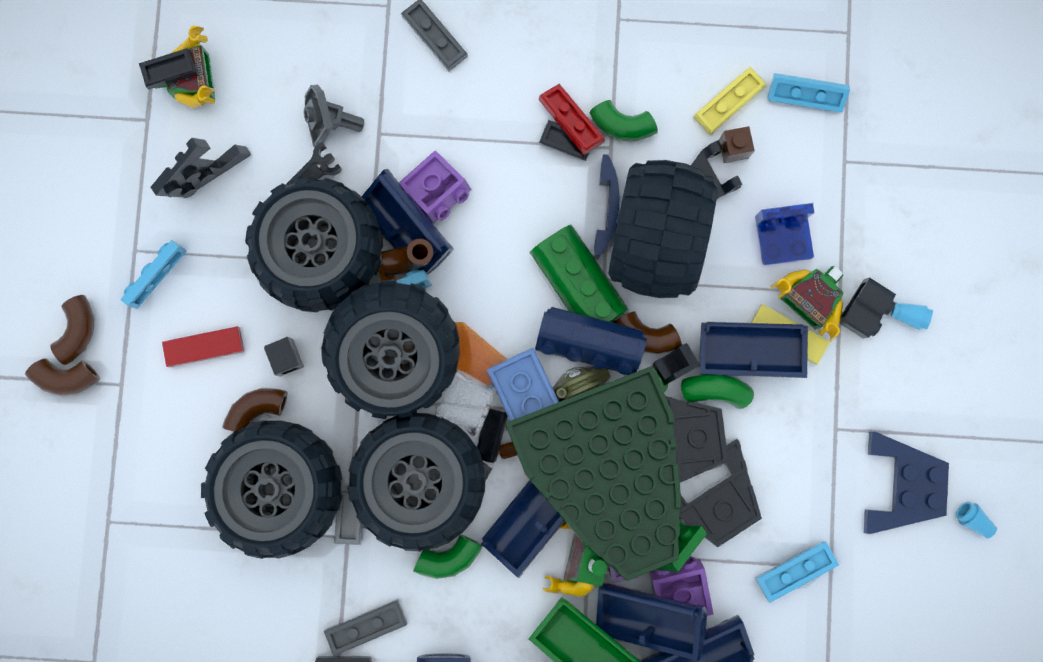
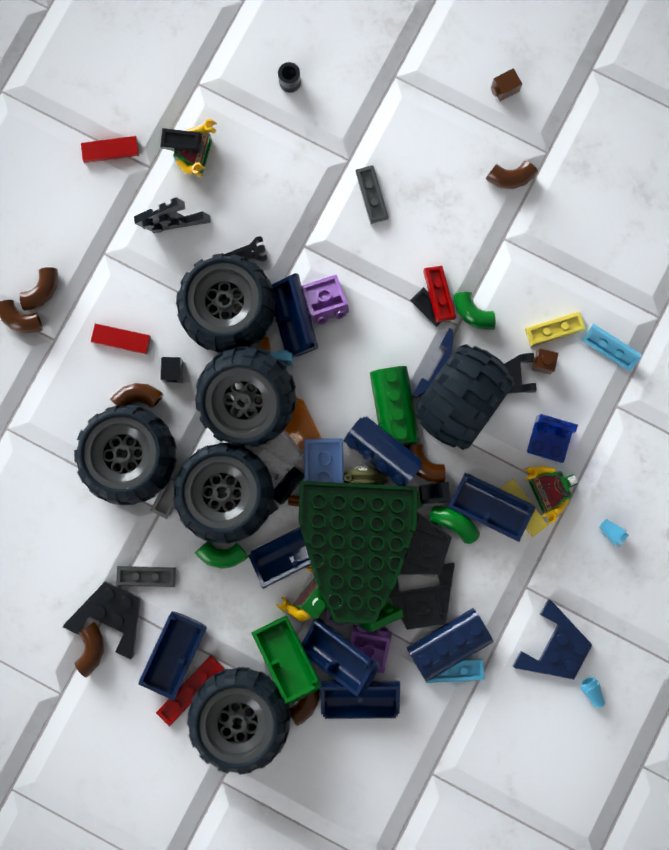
camera: 25 degrees right, 0 degrees up
medium azure plate [120,240,187,309] -> none
dark grey piece [304,84,365,147] -> none
reddish brown cylinder [381,239,433,276] -> none
black brick [839,277,896,339] -> none
none -> red tile [81,136,139,163]
none -> dark blue container [406,608,494,682]

